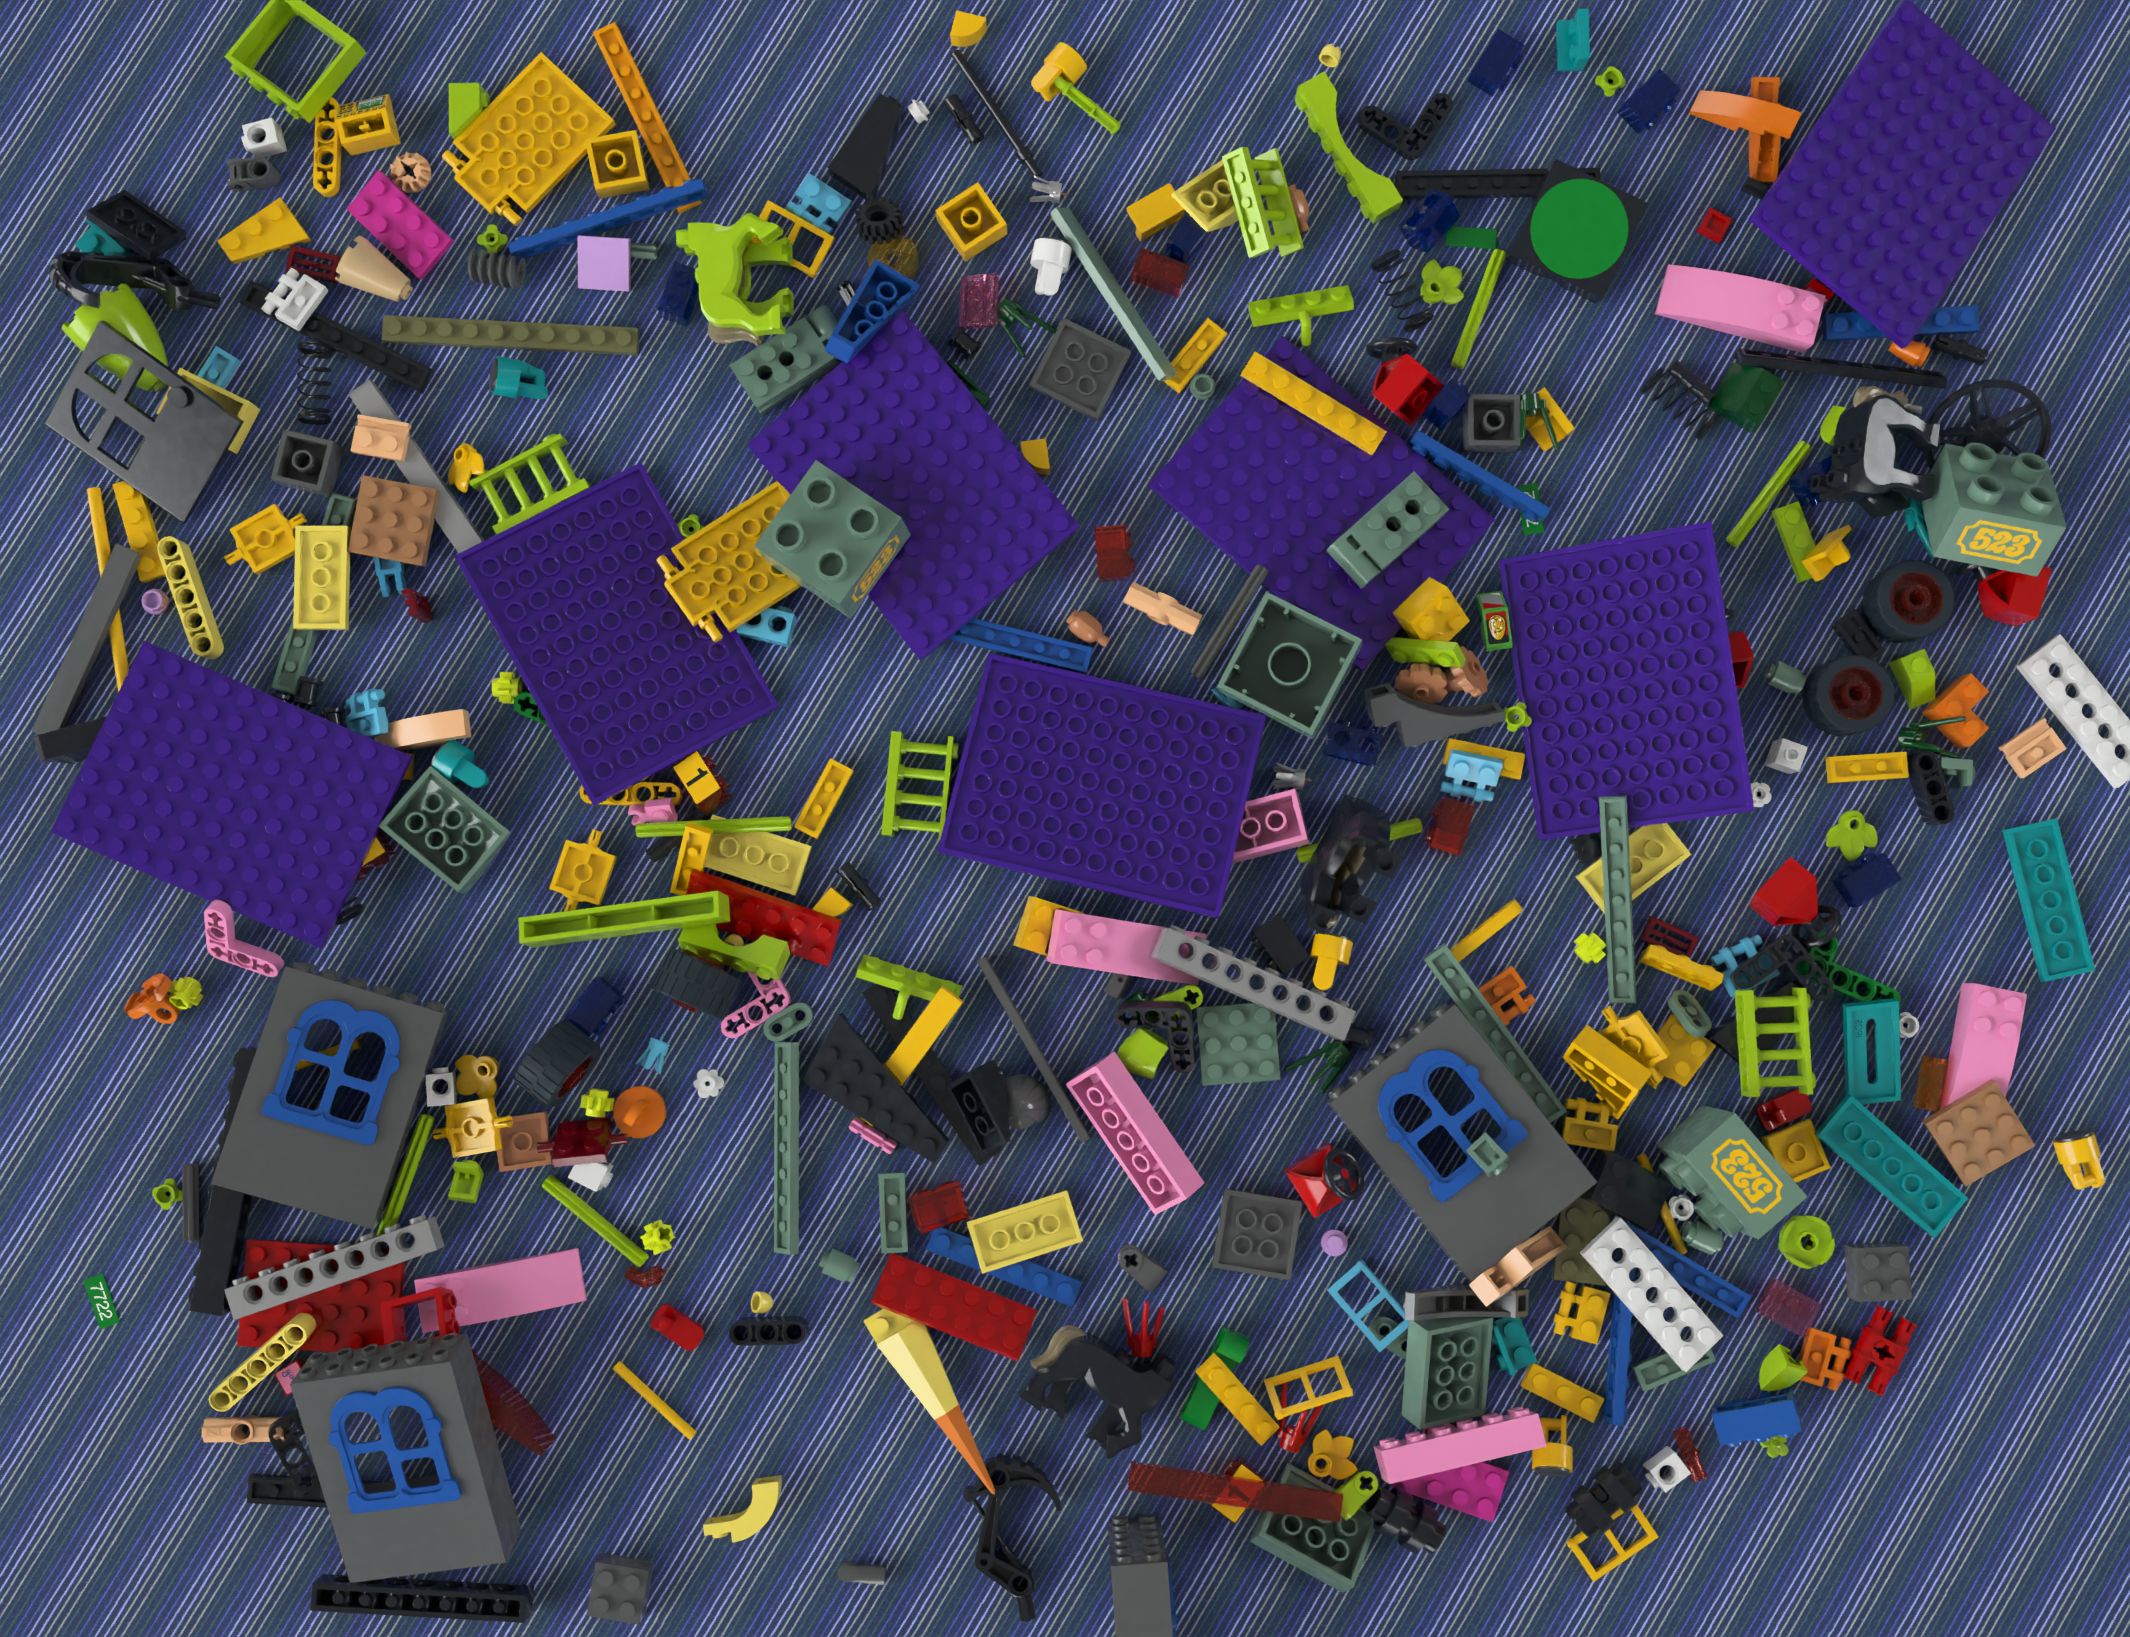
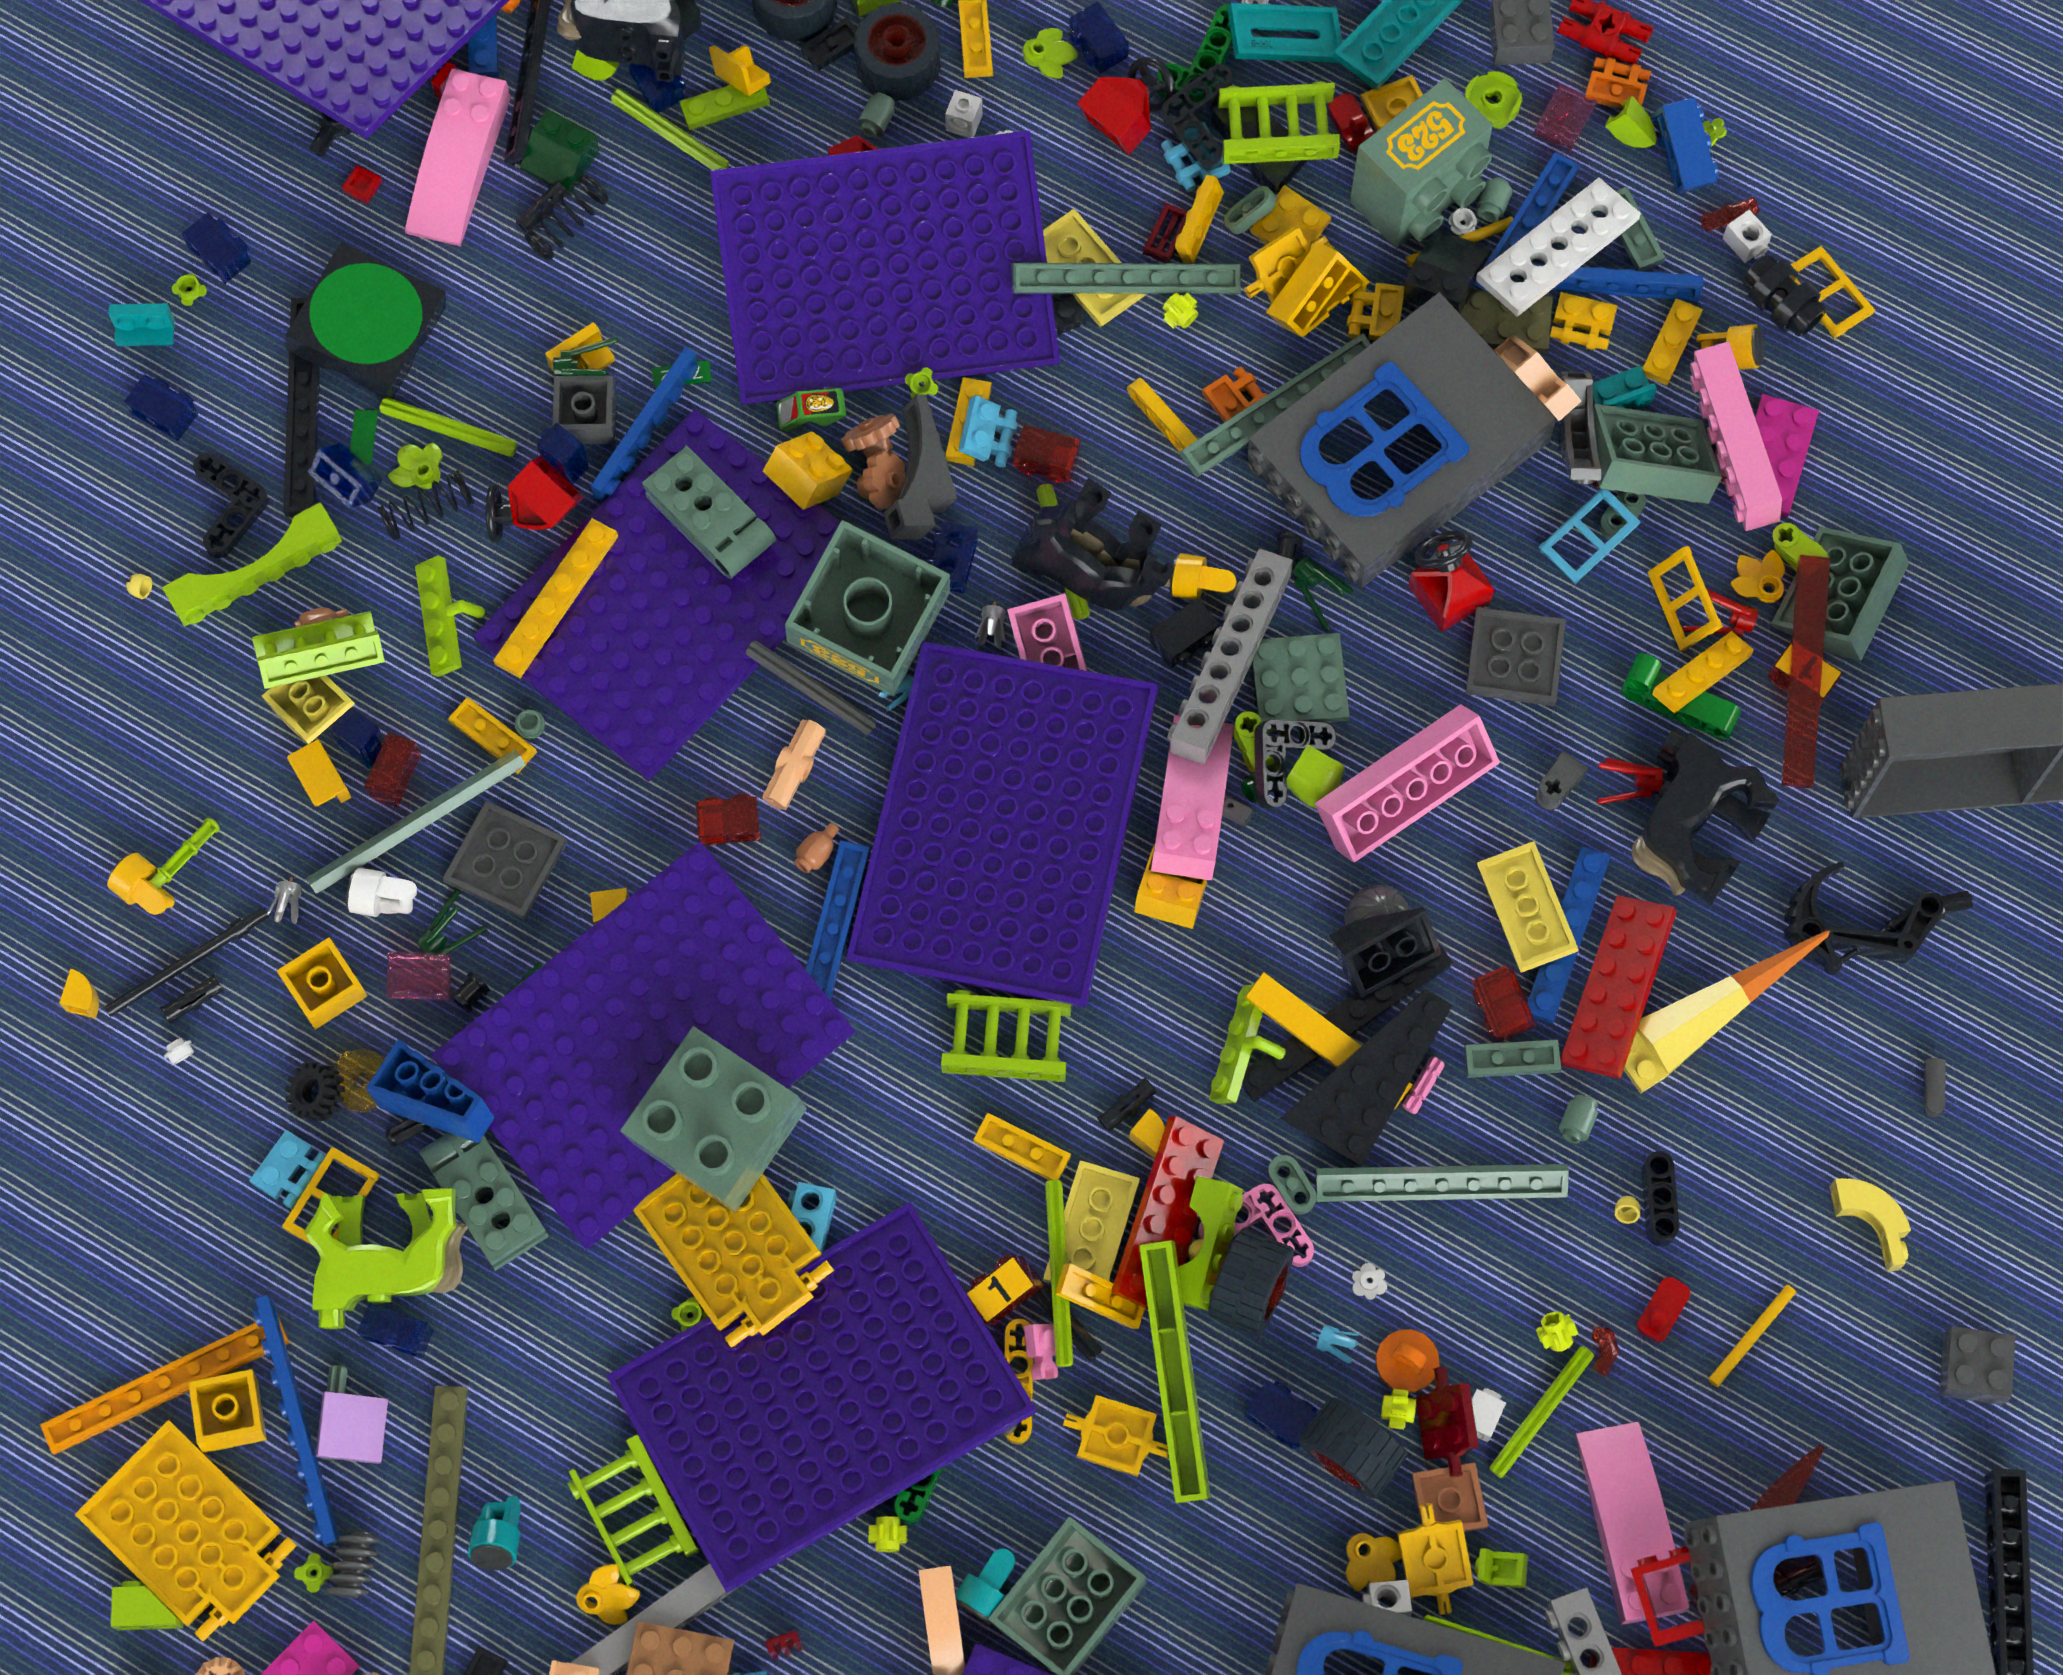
camera: 90 degrees left, 15 degrees down
black slope [828,93,903,203] -> none
dark grey tile [977,956,1090,1143] -> none
lavender plate [1321,1229,1348,1256] -> none
black piece [1365,1486,1446,1554] -> none
lime plate [1385,637,1466,667] -> none
sand green bracket [1466,1132,1509,1178] -> none
orange slope [1689,90,1802,139] -> none
orange slope [1749,77,1781,183] -> none

